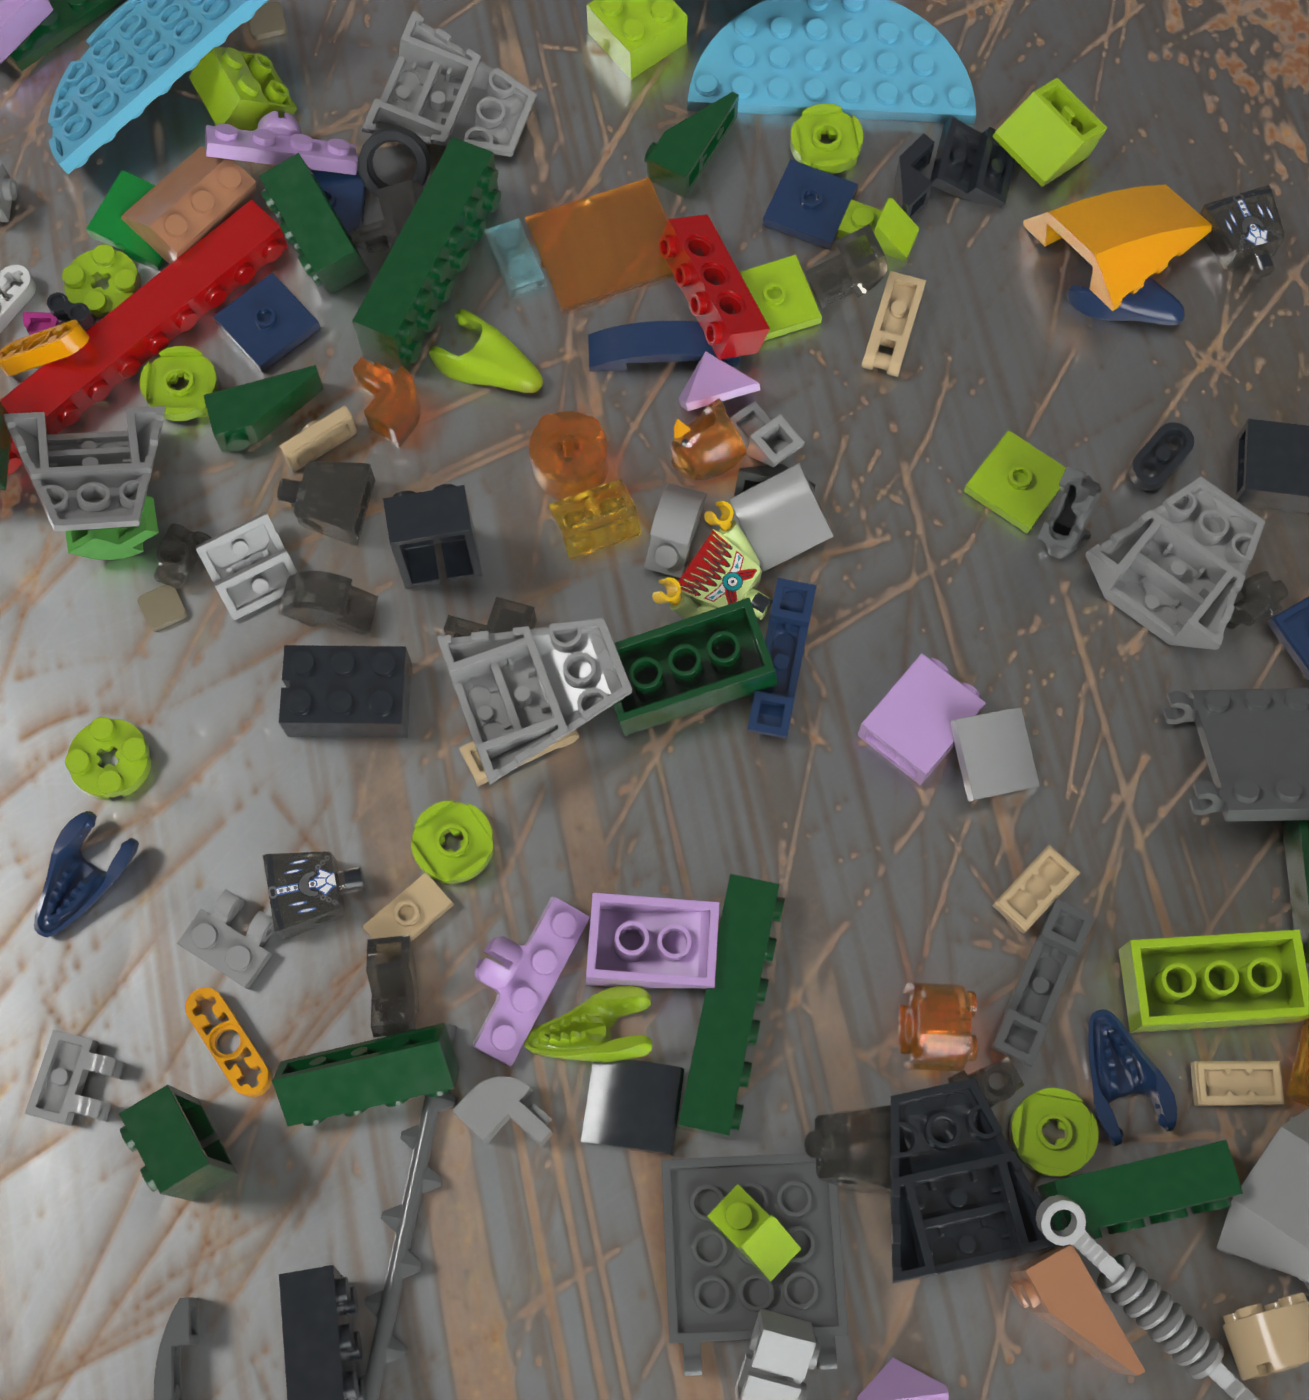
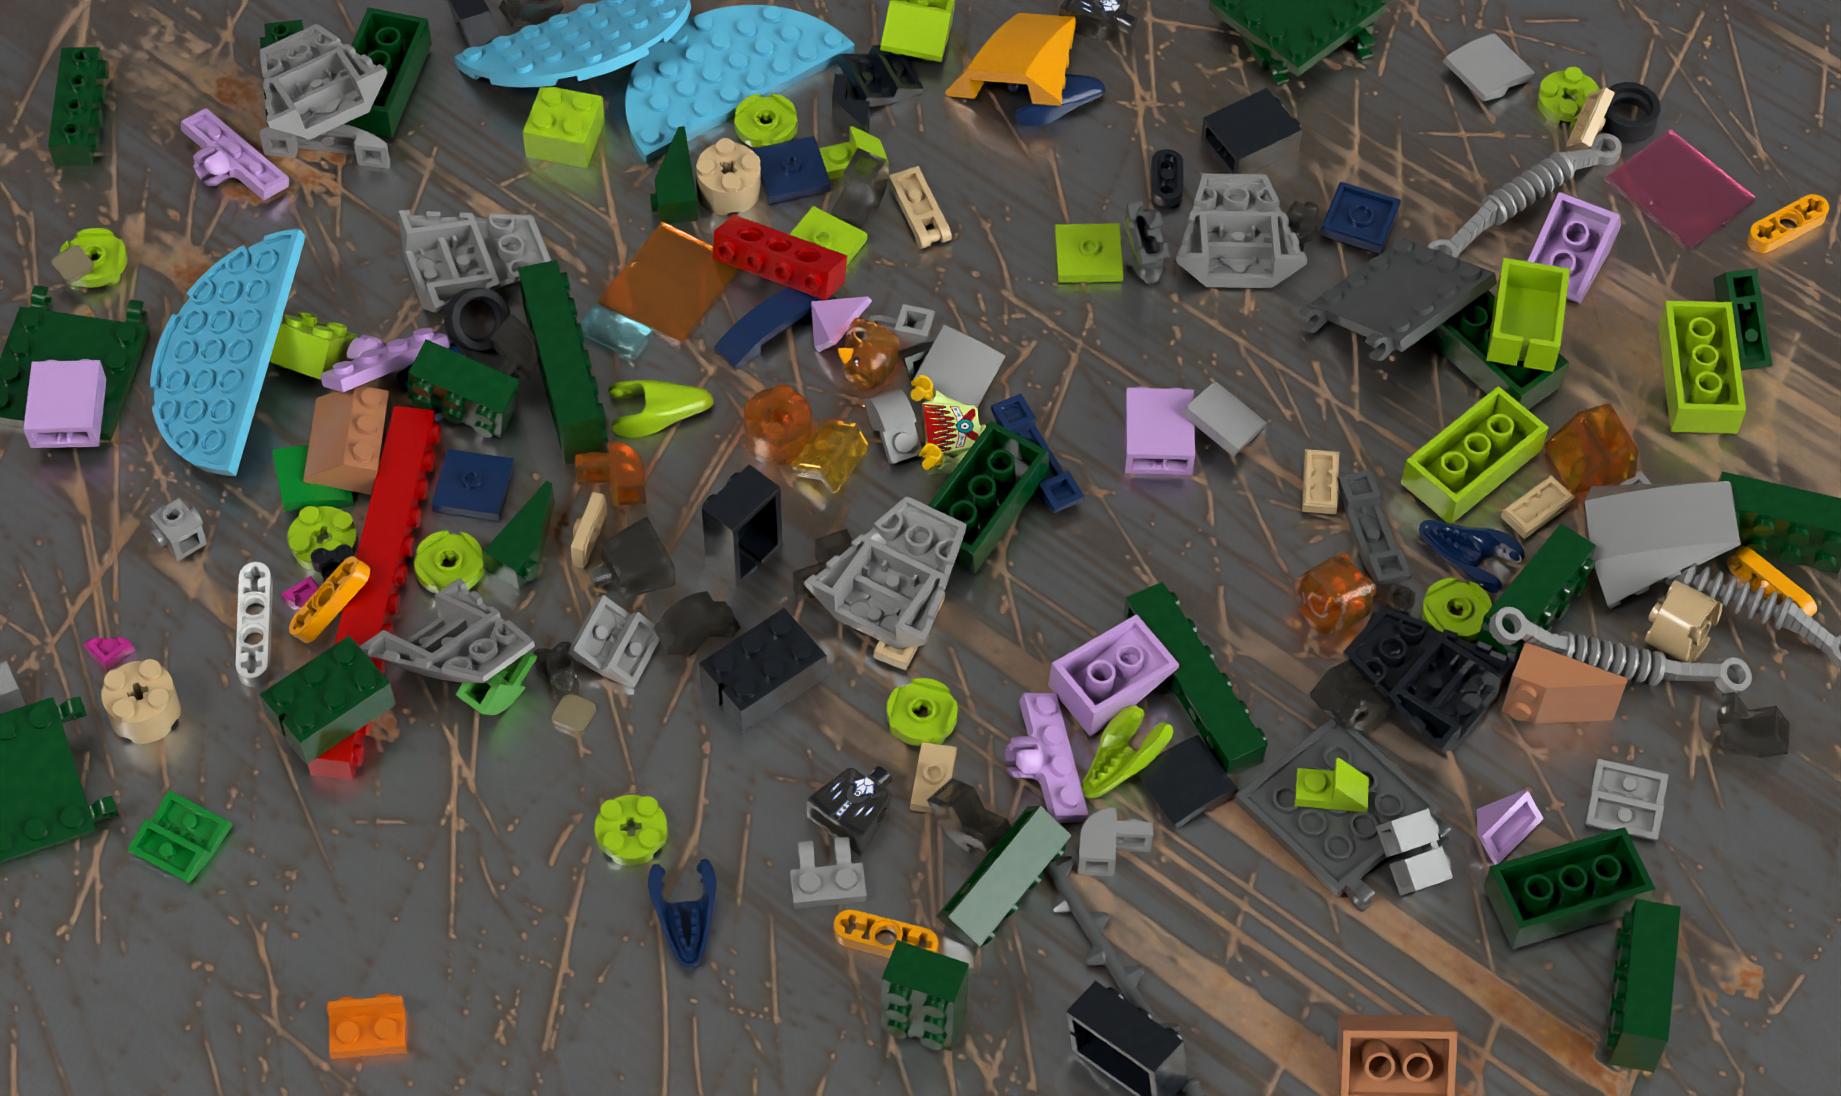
camera: 40 degrees left, 15 degrees down
light grey plate [25,1030,125,1126] -> none
none -> tan brick [696,138,761,215]

